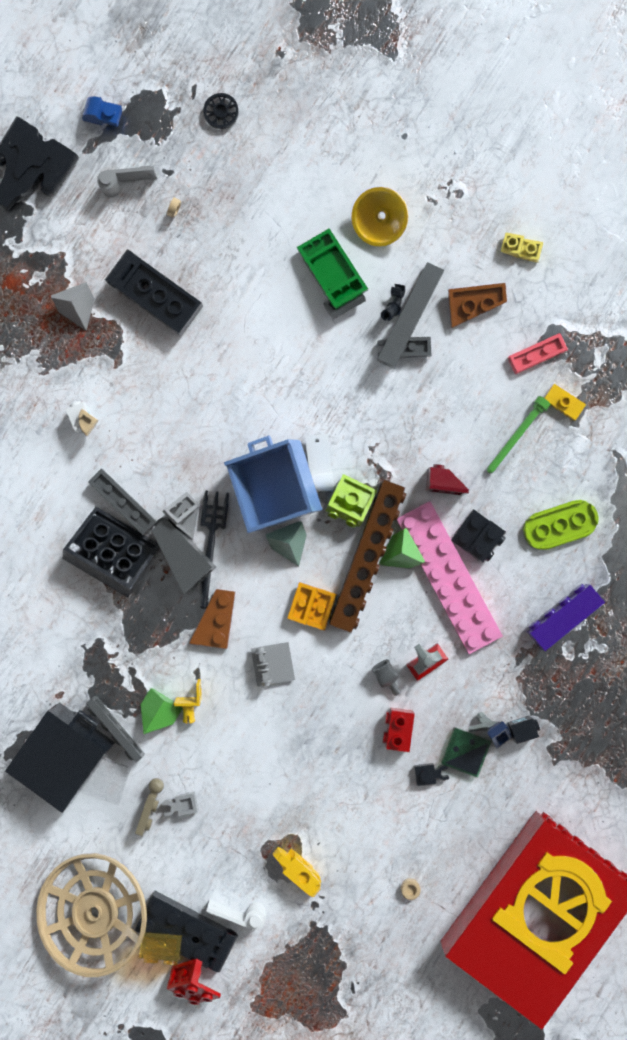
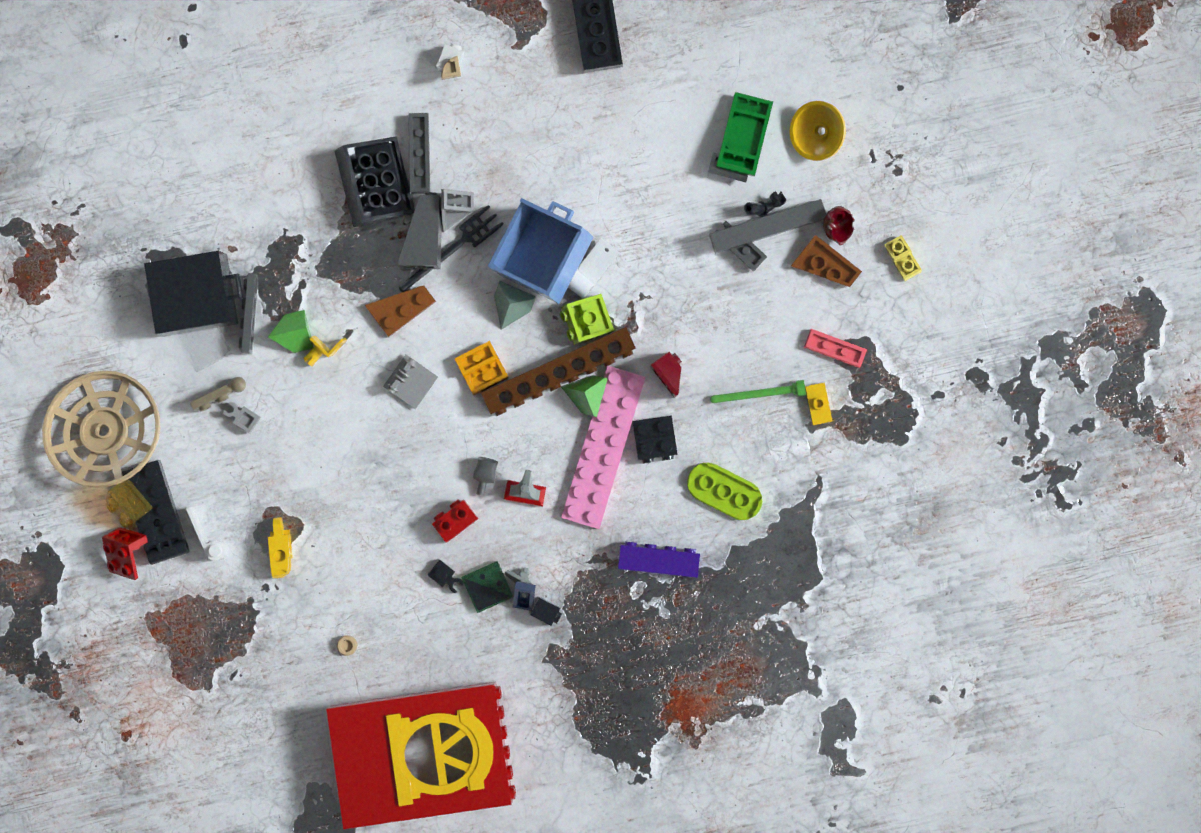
camera: 50 degrees right, 0 degrees up
none -> dark red hair [823,206,855,246]

